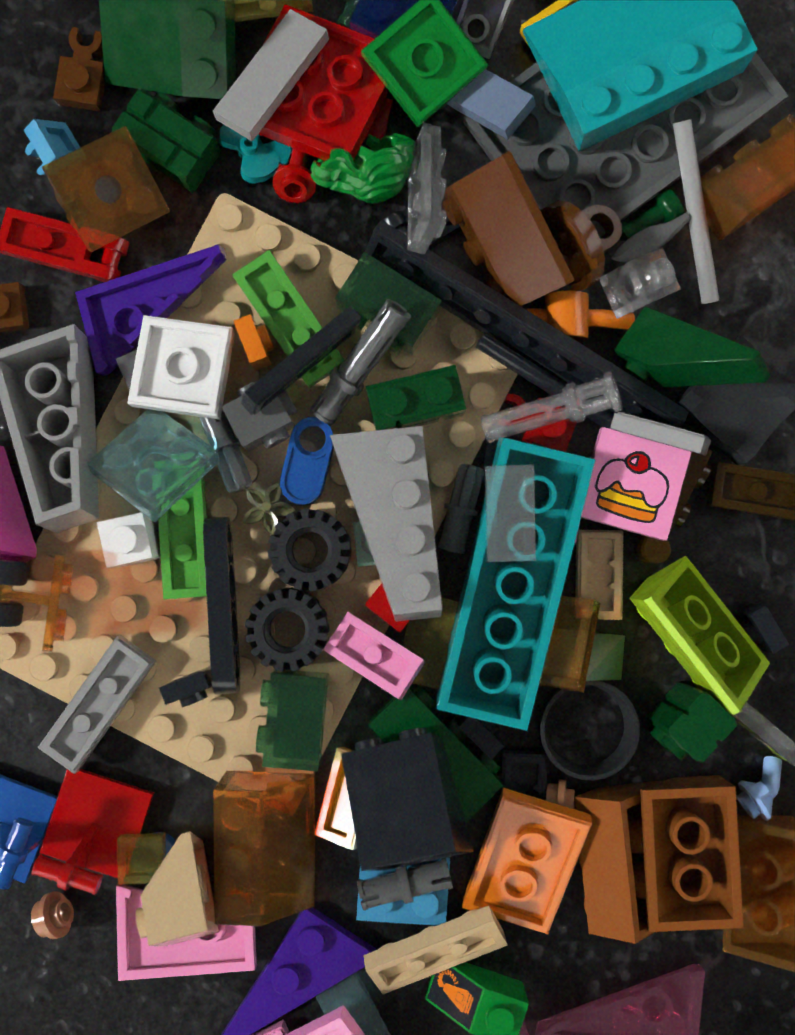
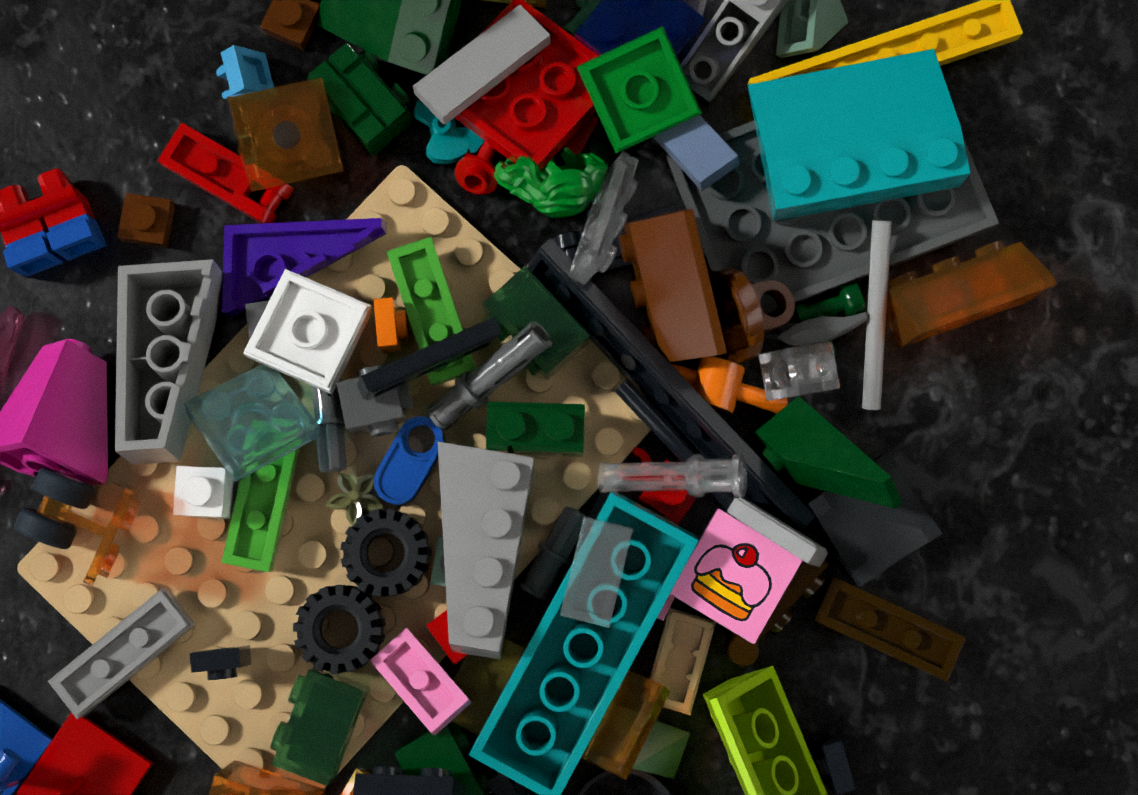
camera: 15 degrees right, 5 degrees down
black beam [203,517,241,695] -> none

